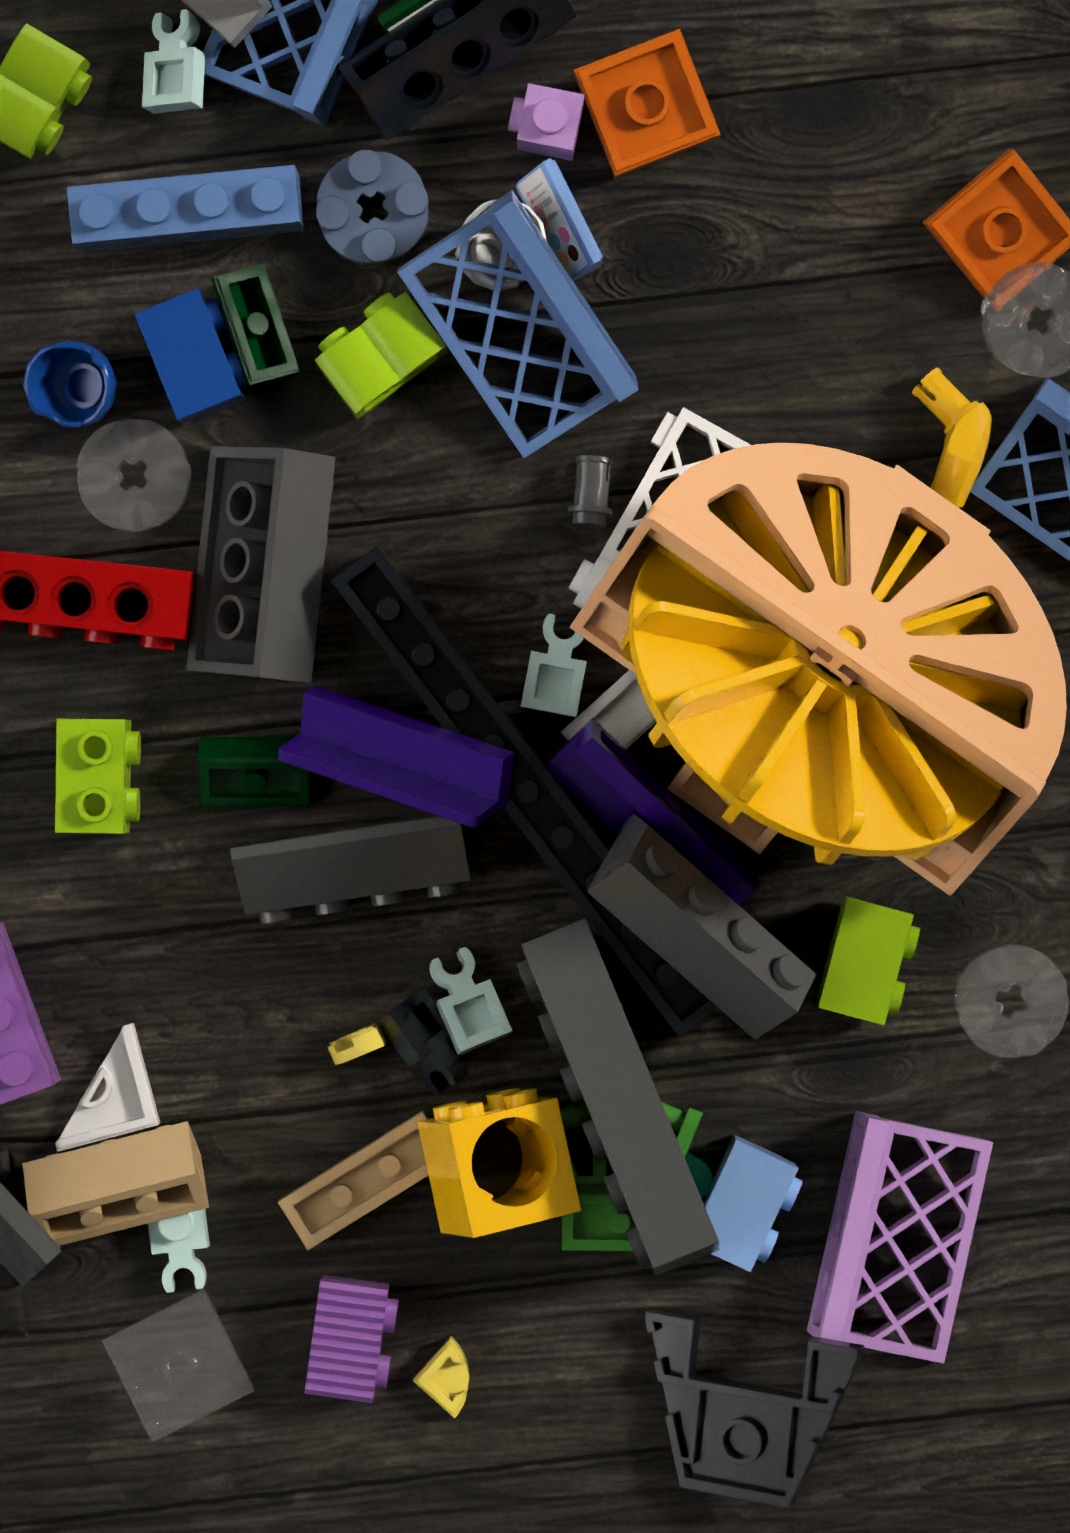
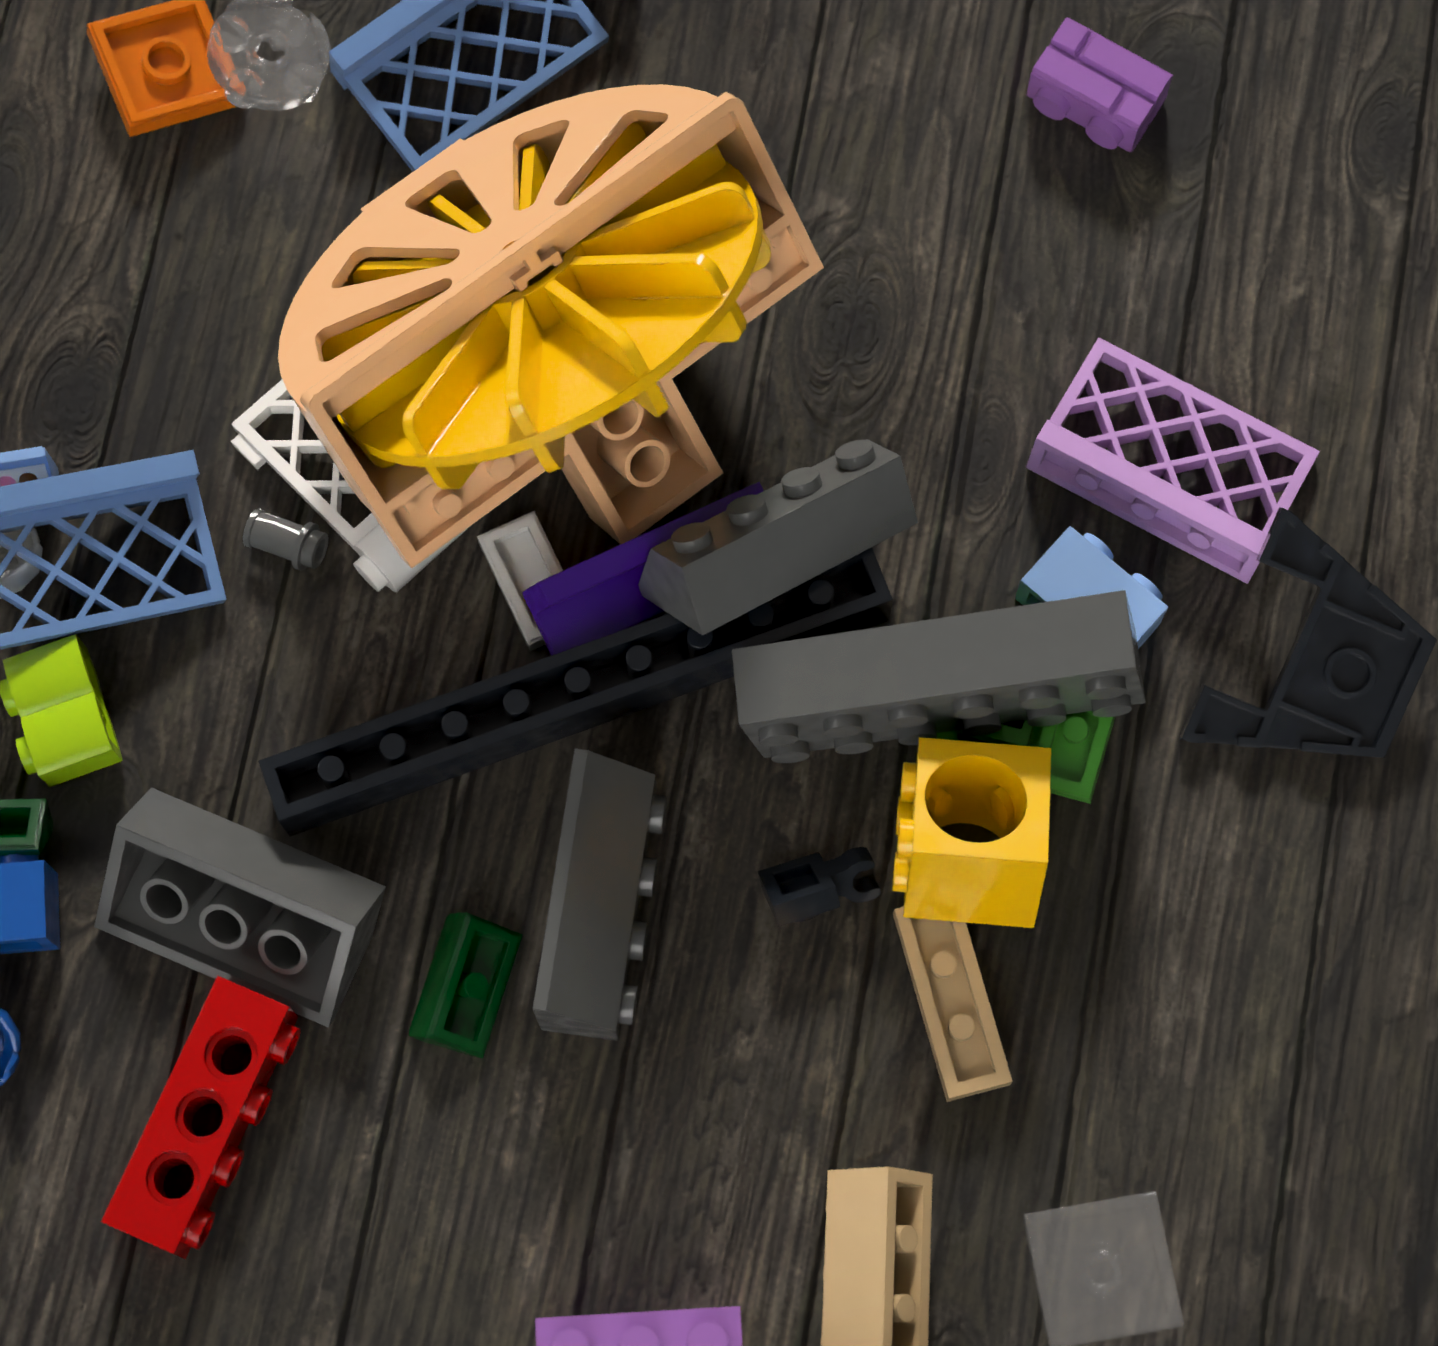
camera: 70 degrees left, 15 degrees down
lime brick [55,719,141,834] -> none
white tile [55,1023,160,1152] -> none
clear plate [77,419,192,533] -> none
light aqua plate [148,1209,210,1293] -> none
dark purple panel [278,685,514,827] -> none
medium lavender brick [305,1275,399,1403] -> none
light yellow tile [328,1023,387,1065] -> none
light yellow tile [413,1336,470,1418] -> none
light aqua plate [430,947,512,1056] -> none
light aqua plate [521,614,587,717] -> none
lime brick [814,895,920,1026] -> none
yellow arm [912,367,992,508] -> none
clear plate [953,944,1069,1058] -> none

